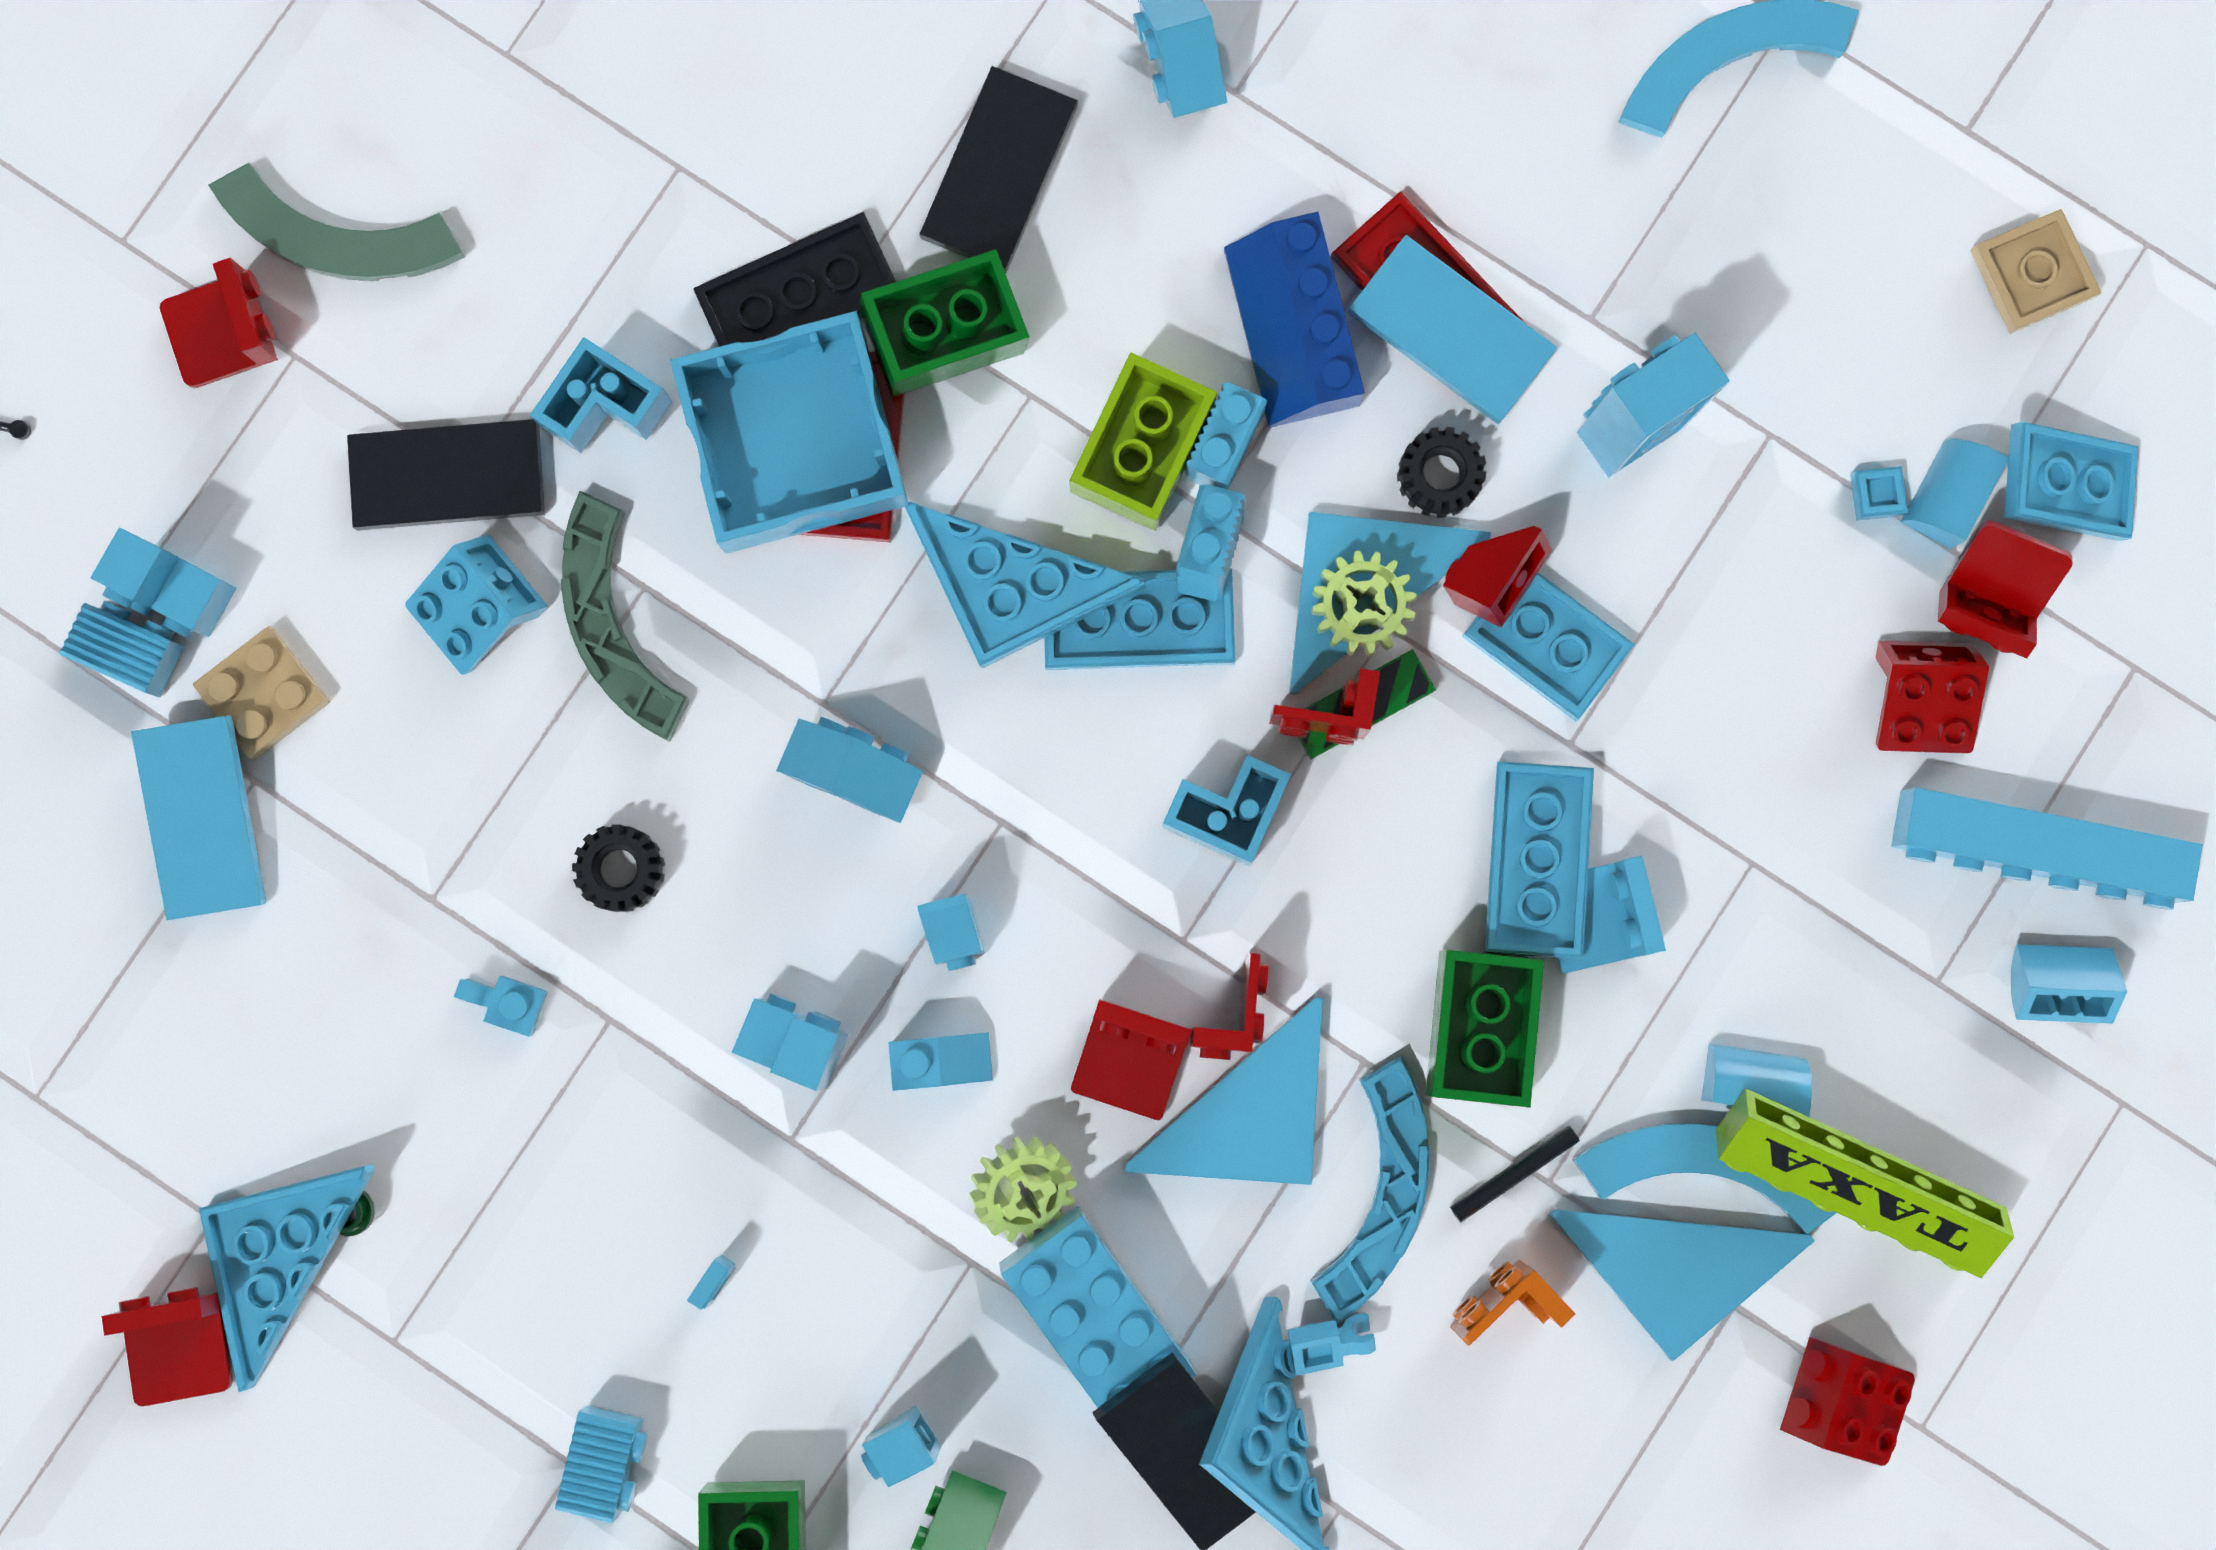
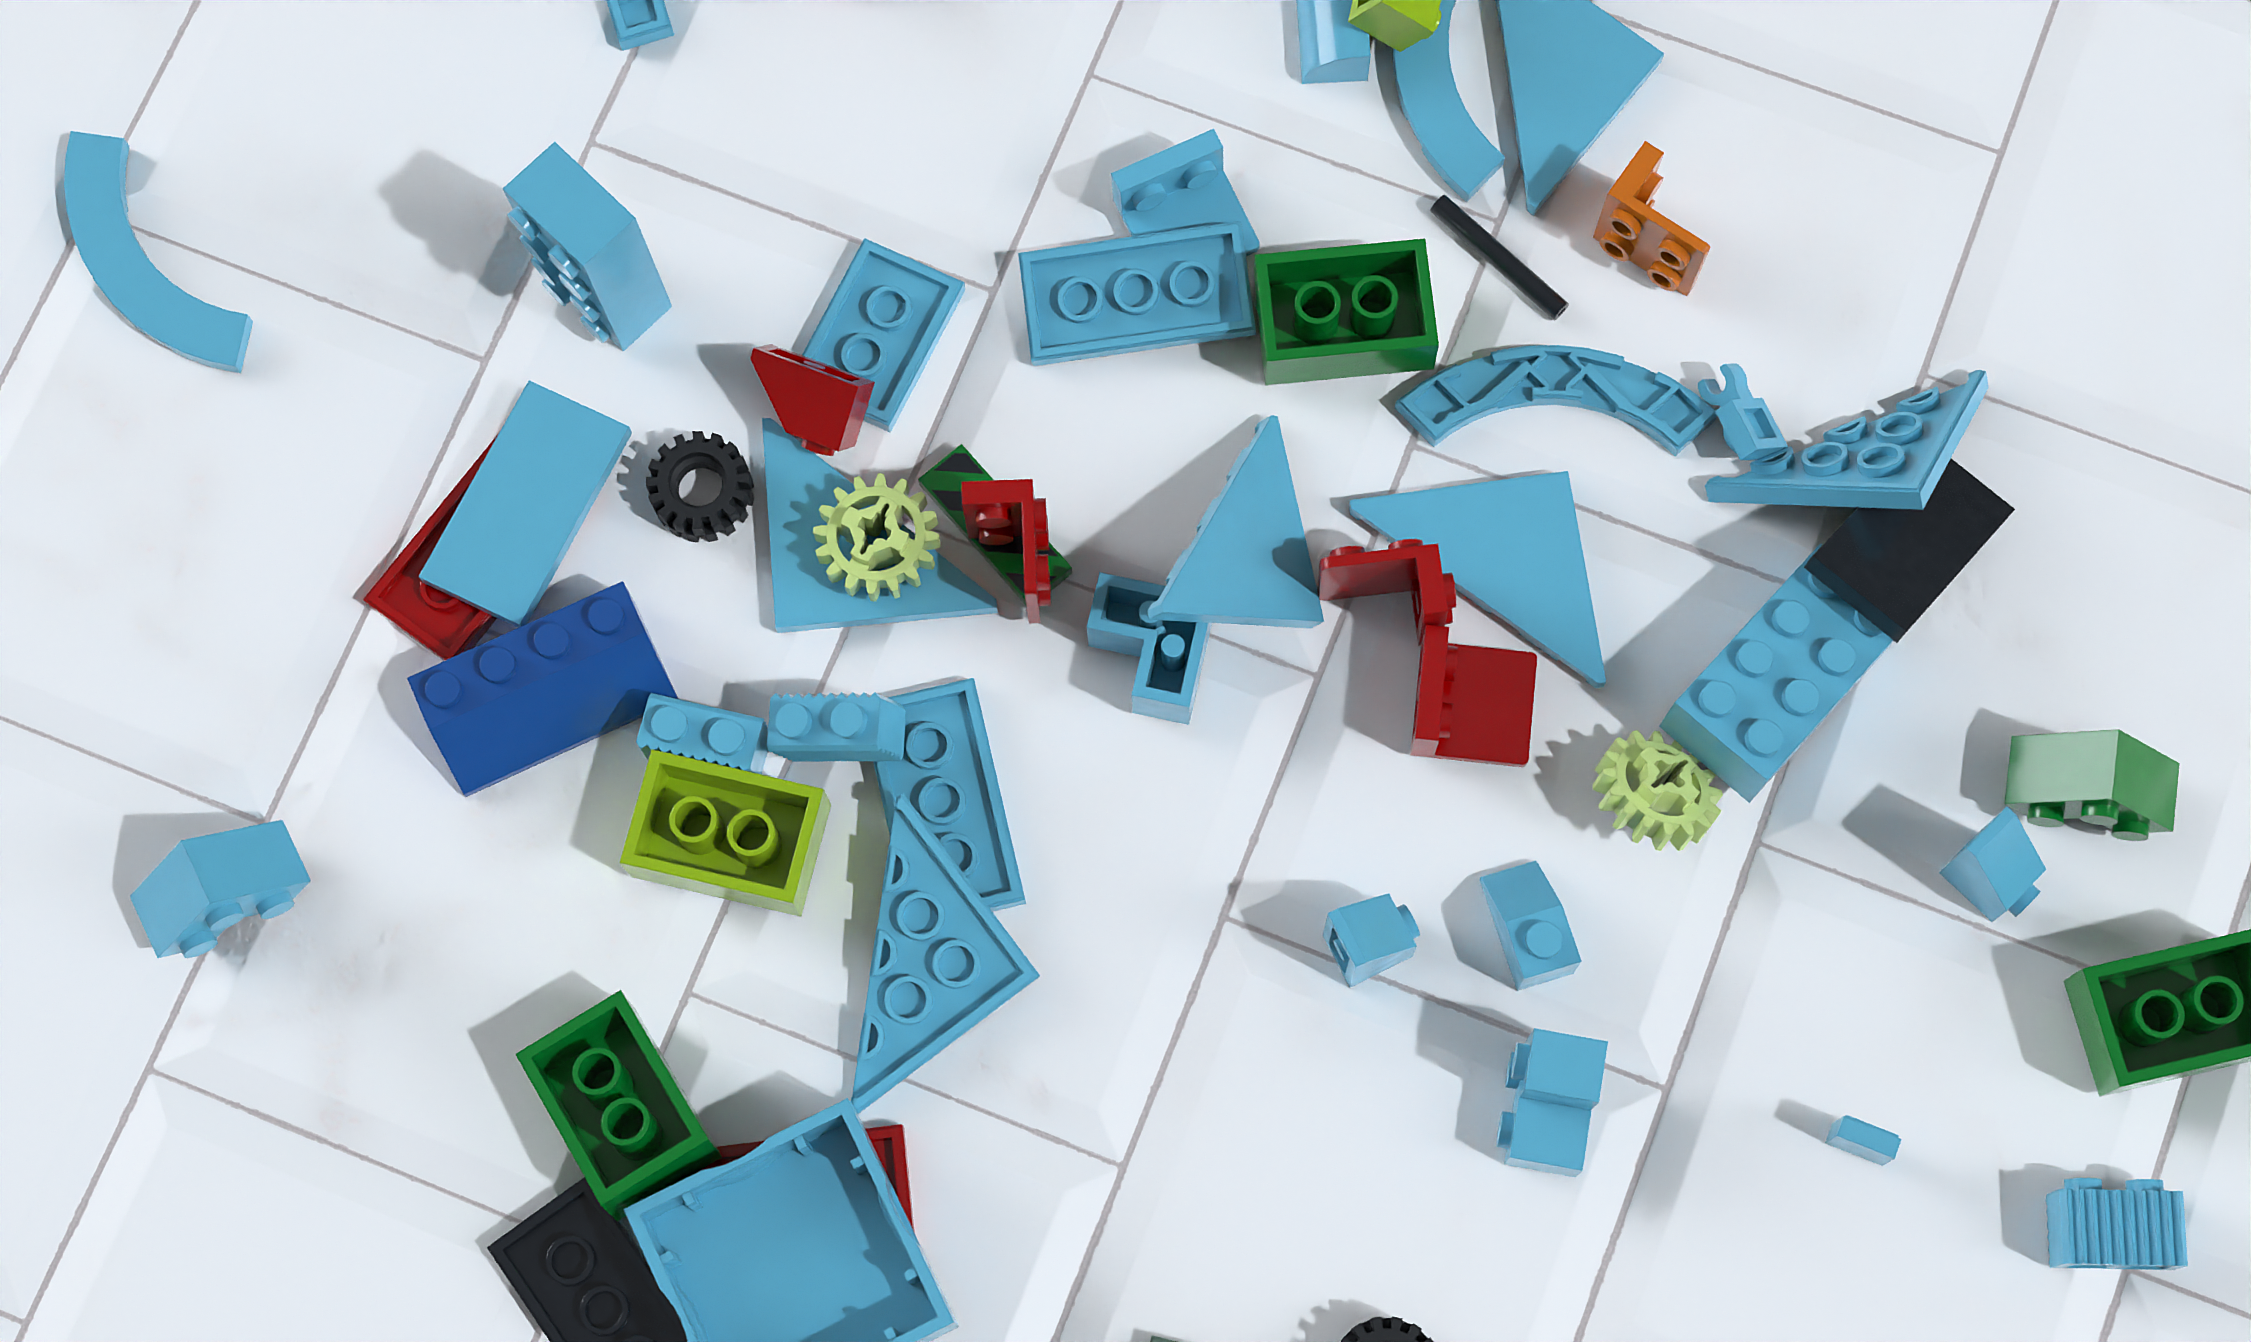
camera: 100 degrees left, 10 degrees down
medium azure brick [776,717,924,823] -> none
black tile [919,66,1078,274] -> none
none -> medium azure tile [1148,415,1324,629]

